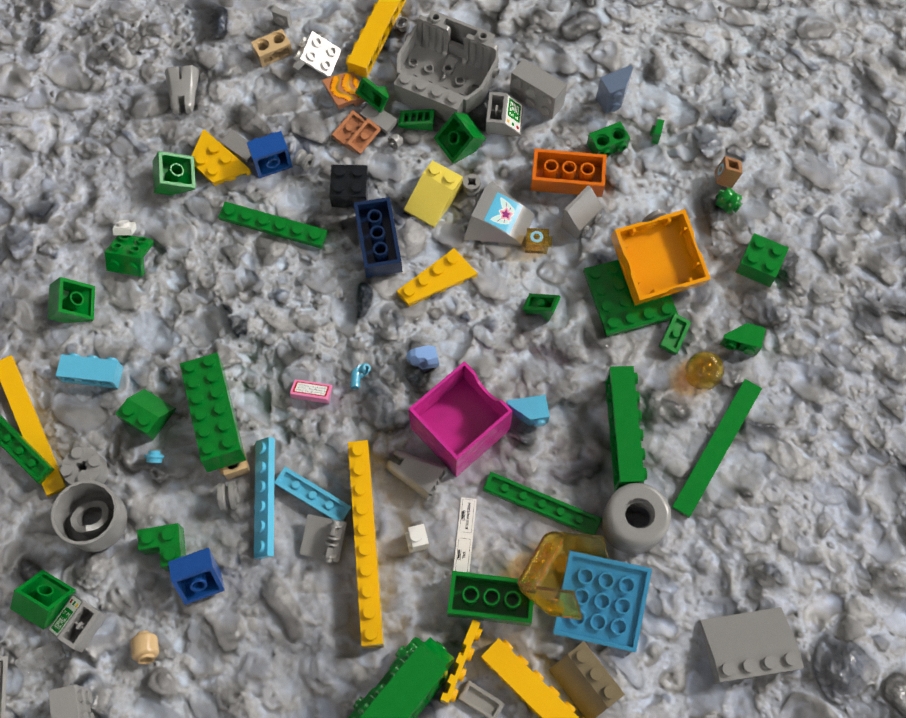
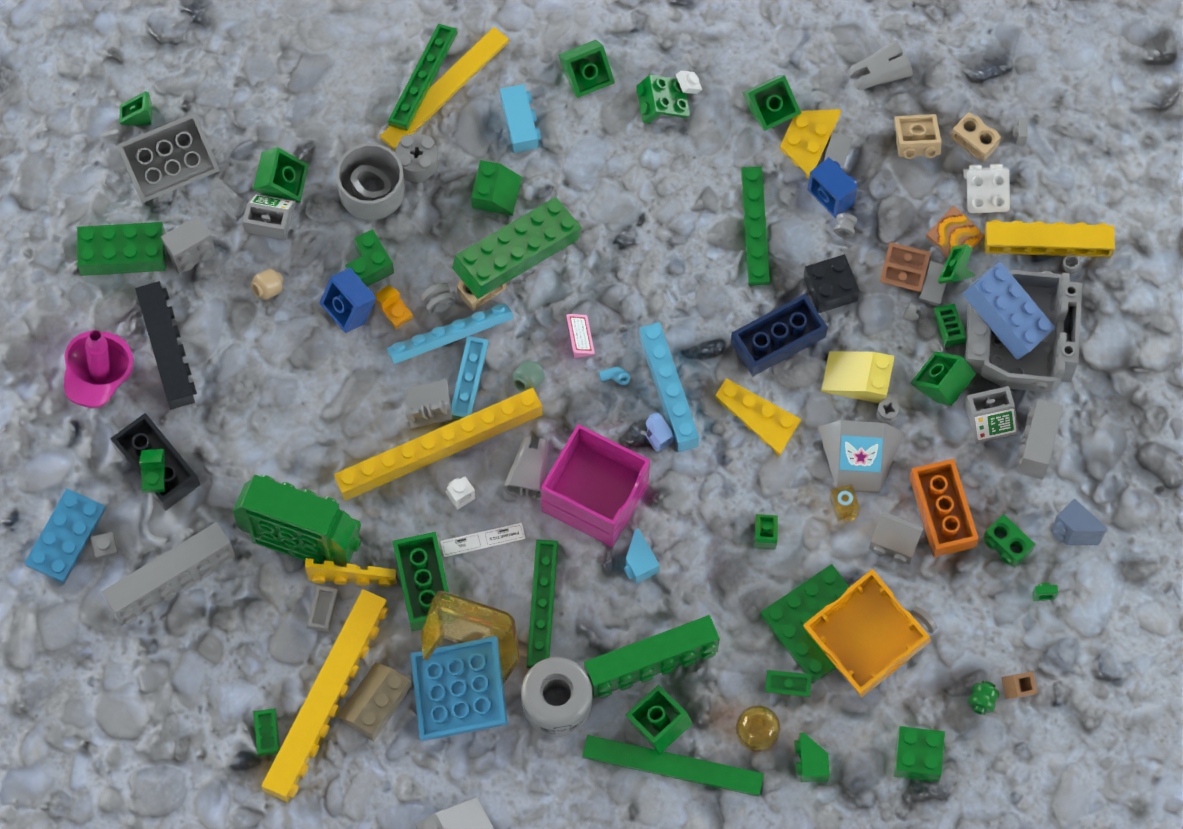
camera: 70 degrees right, 0 degrees up
medium azure plate [144,451,165,463] -> none
none -> light orange slope [374,285,413,329]
none -> sand green head [513,360,545,392]
none -> green brick [625,684,693,754]
none -> medium azure brick [639,322,699,452]
none -> tan plate [894,114,942,159]
none -> medium blue brick [962,261,1055,360]

